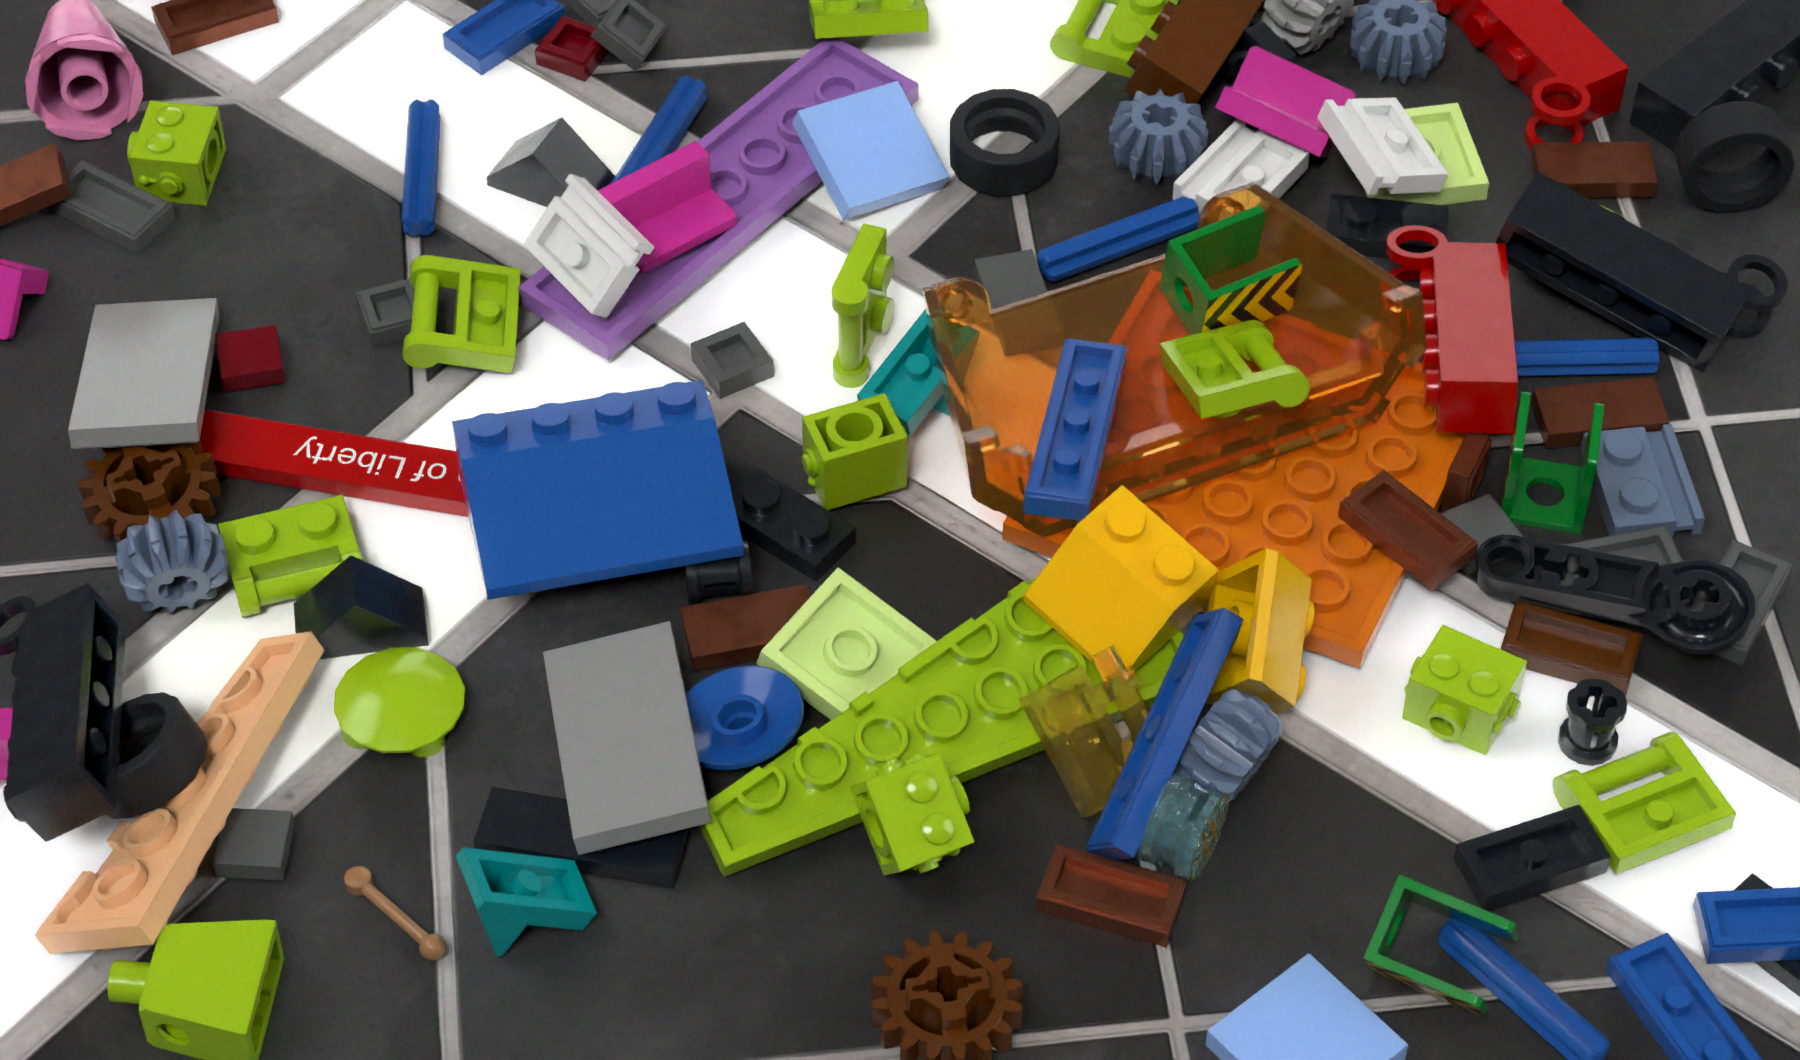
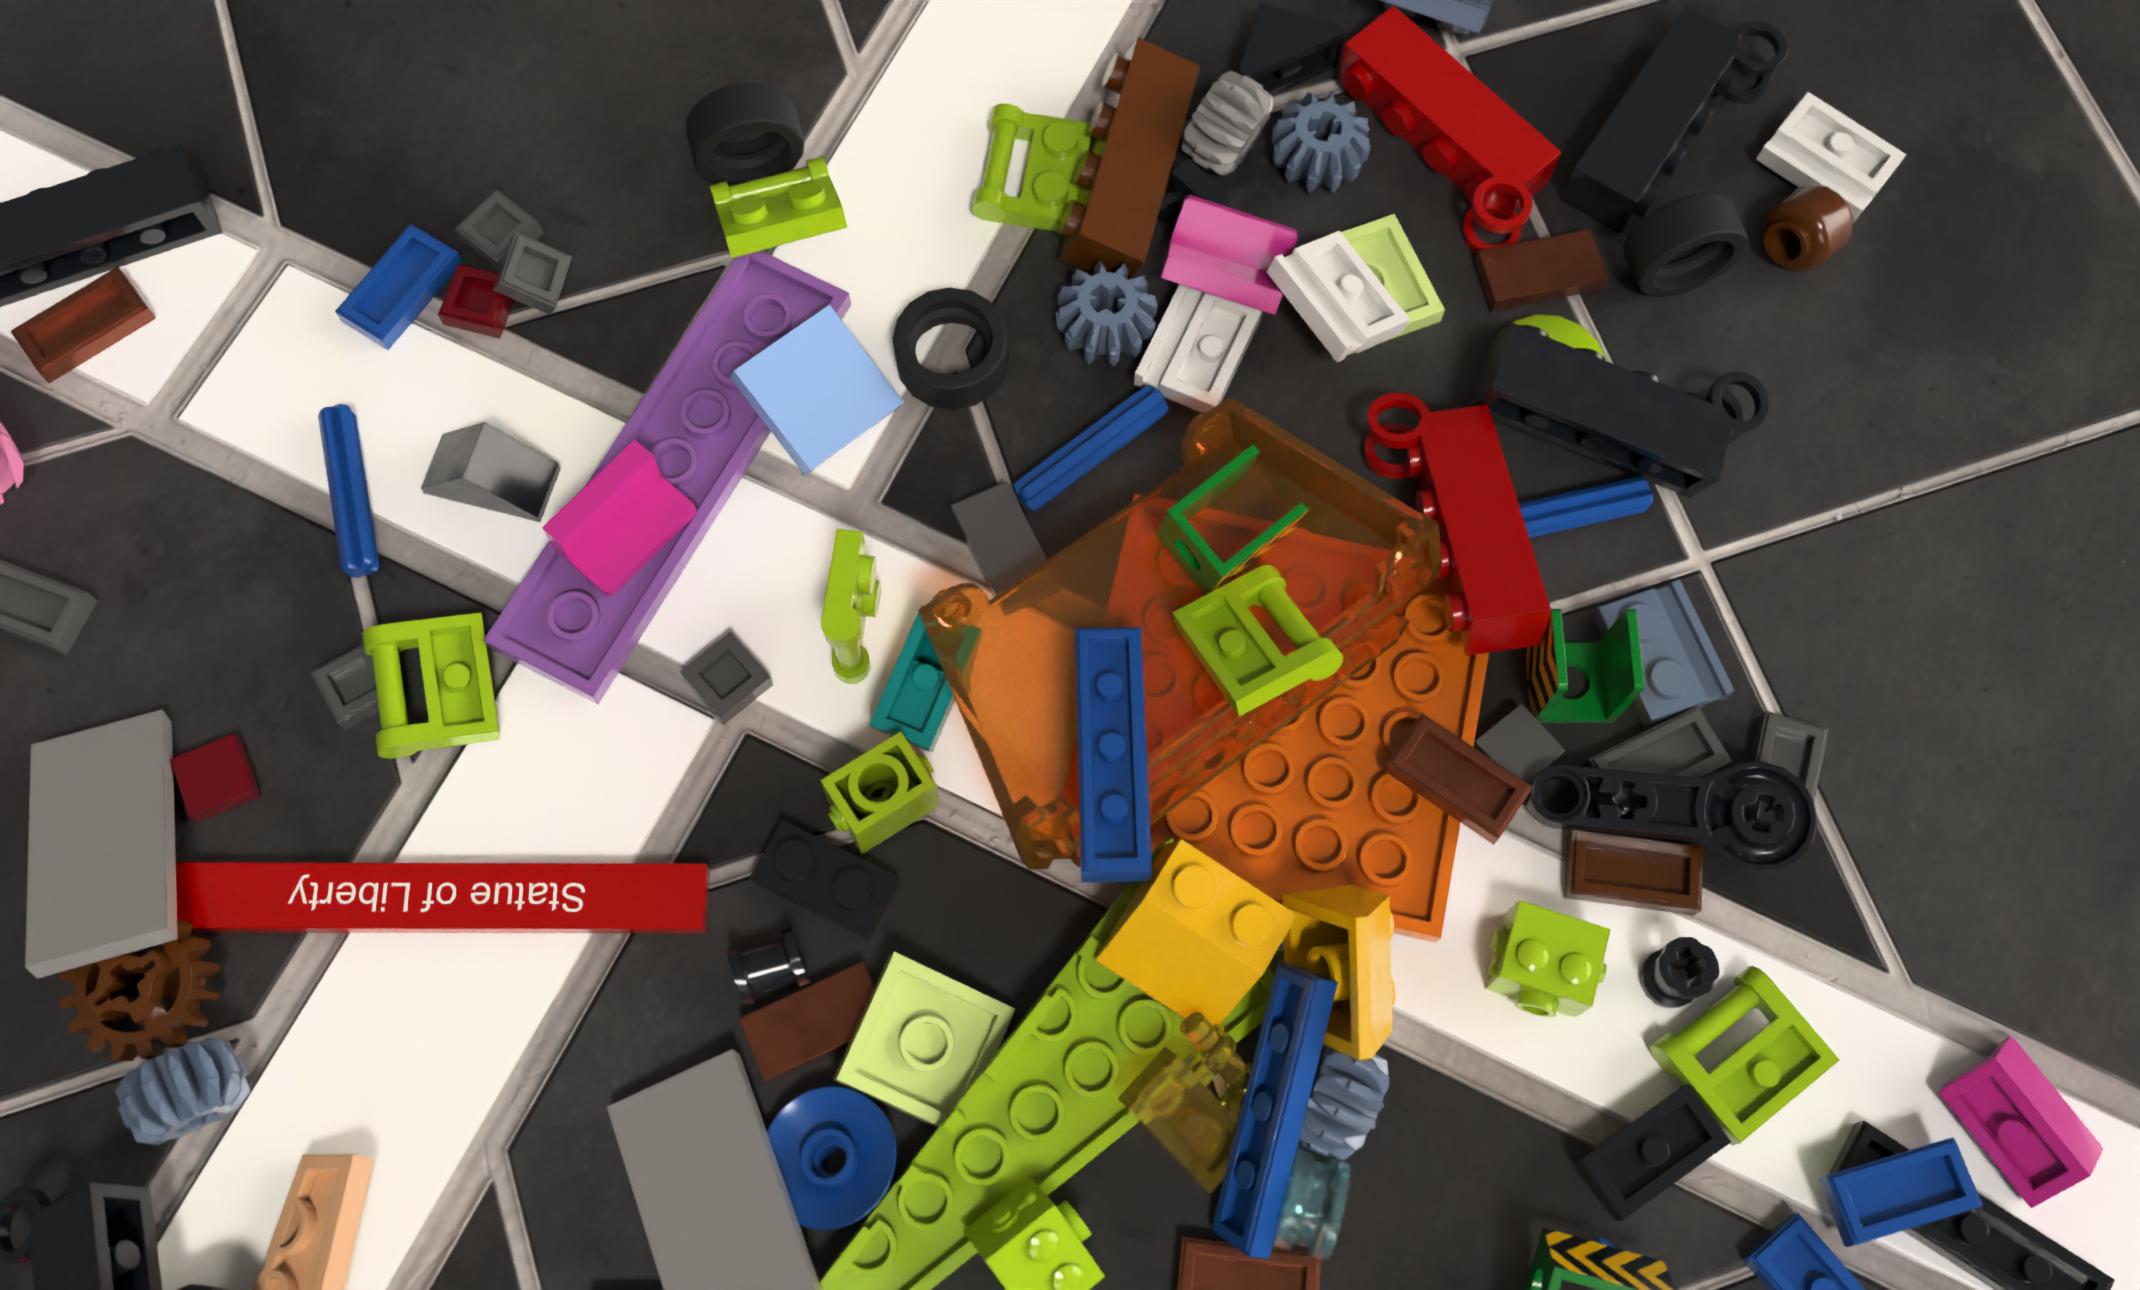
camera: 15 degrees left, 20 degrees up
lime head [127,101,226,206] -> none
lime plate [218,495,363,617] -> none
black slope [293,555,429,659] -> none
lime dish [334,647,465,757] -> none
blue slope [452,380,744,600] -> none
white plate [523,174,654,318] -> none
blue axle [611,75,707,183] -> none
black plate [1325,194,1449,259] -> none
copper tile [1441,433,1492,512] -> none
copper tile [1531,377,1670,449] -> none

